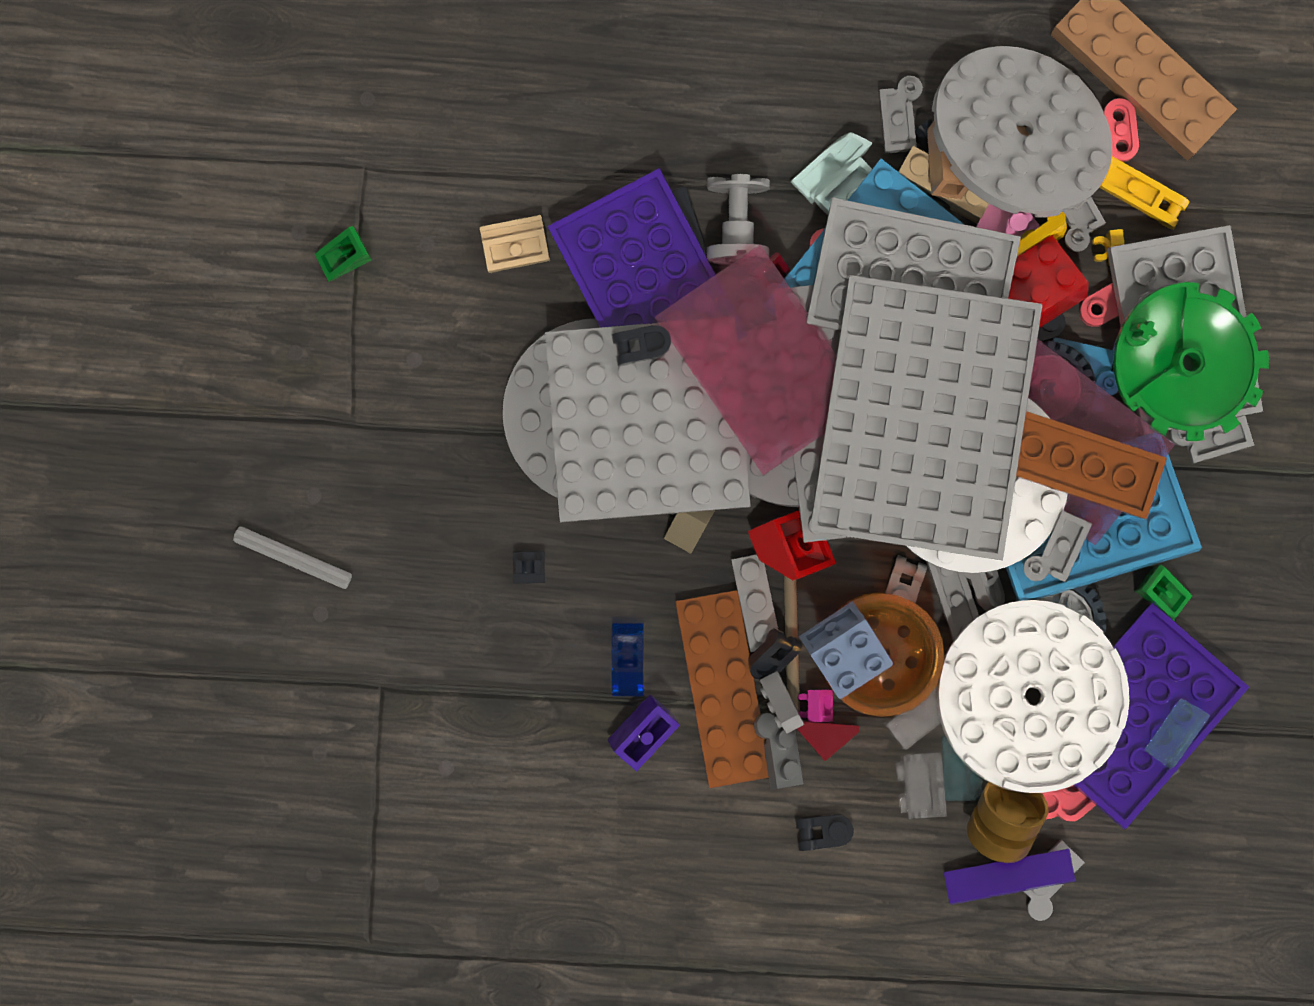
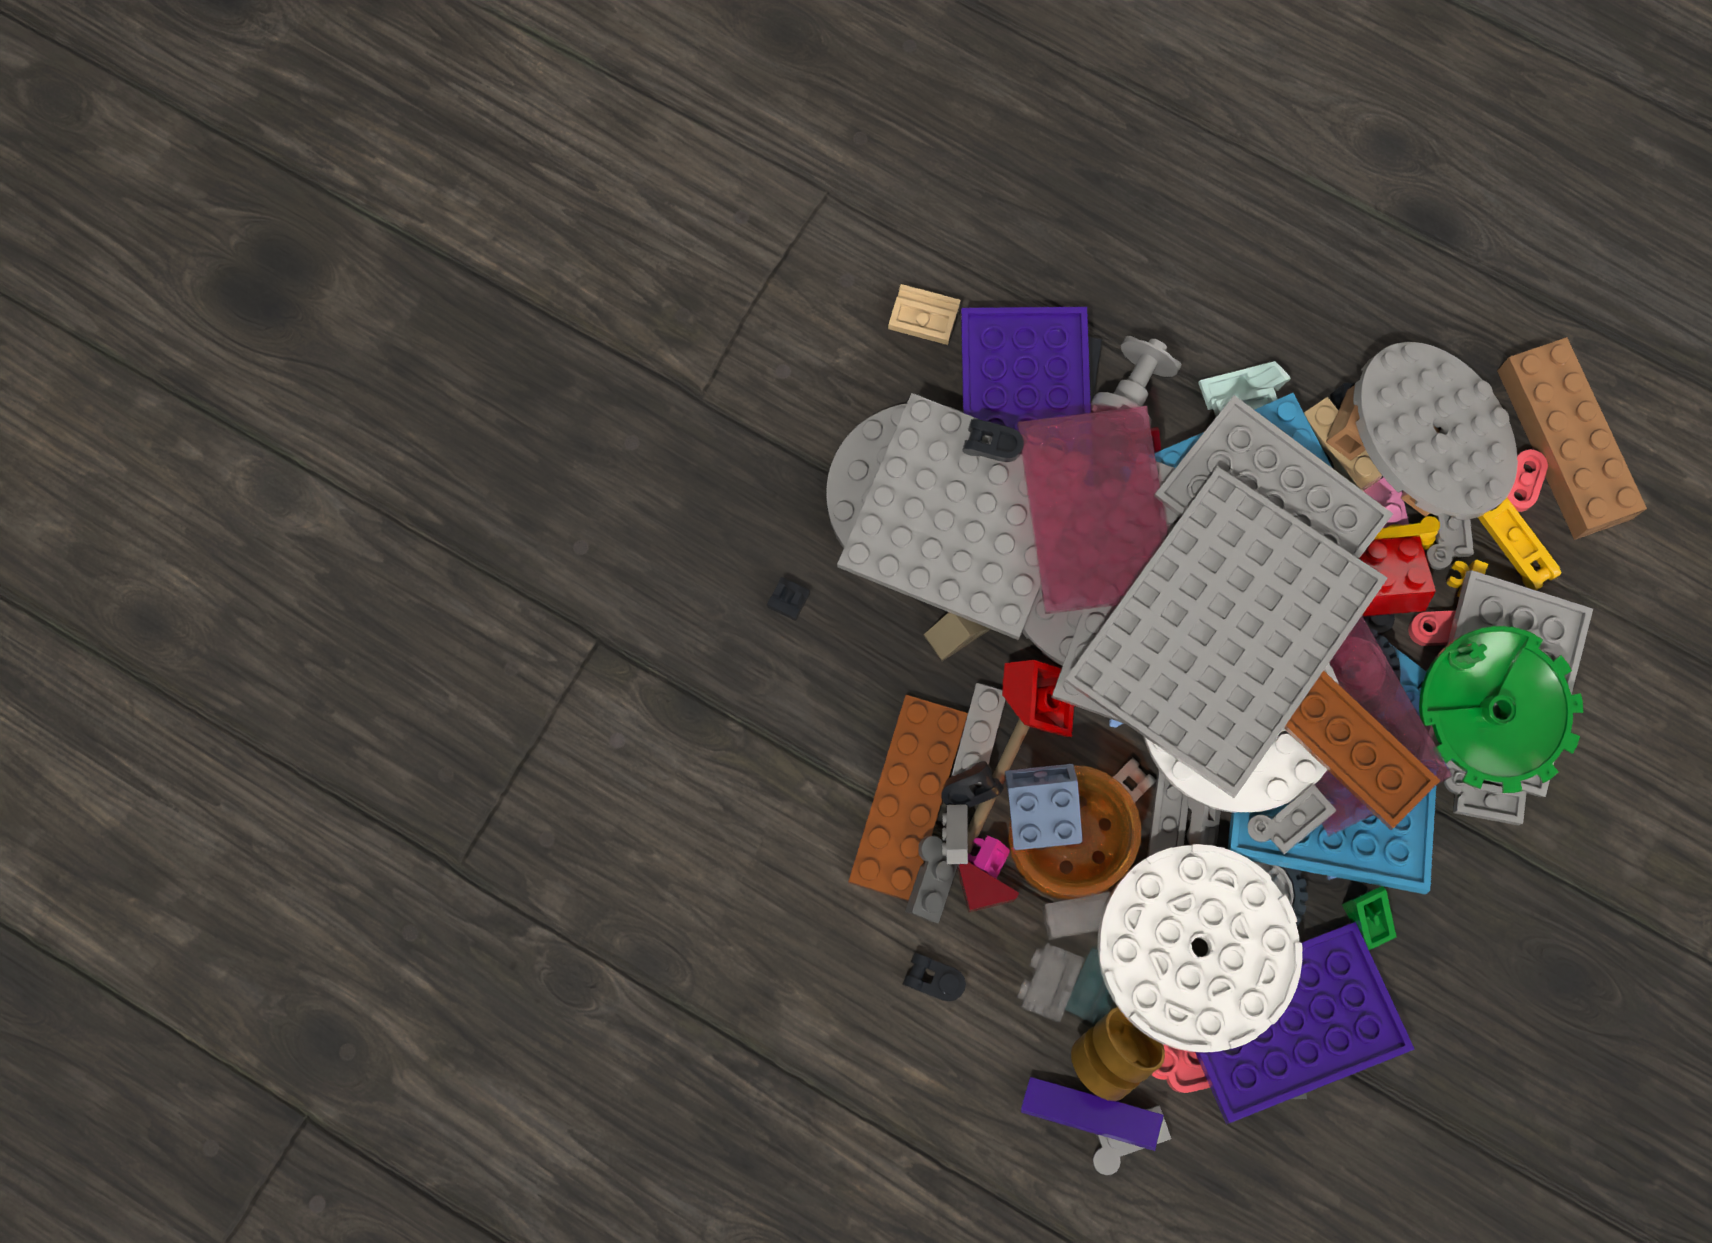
camera: 25 degrees right, 10 degrees down
light grey axle [233,527,352,589] -> none
green slope [314,226,372,282] -> none
dark purple brick [607,694,680,772] -> none
clear blue arch [611,623,644,696] -> none
light grey hinge [879,76,923,153] -> none
clear light blue slope [1145,699,1210,769] -> none

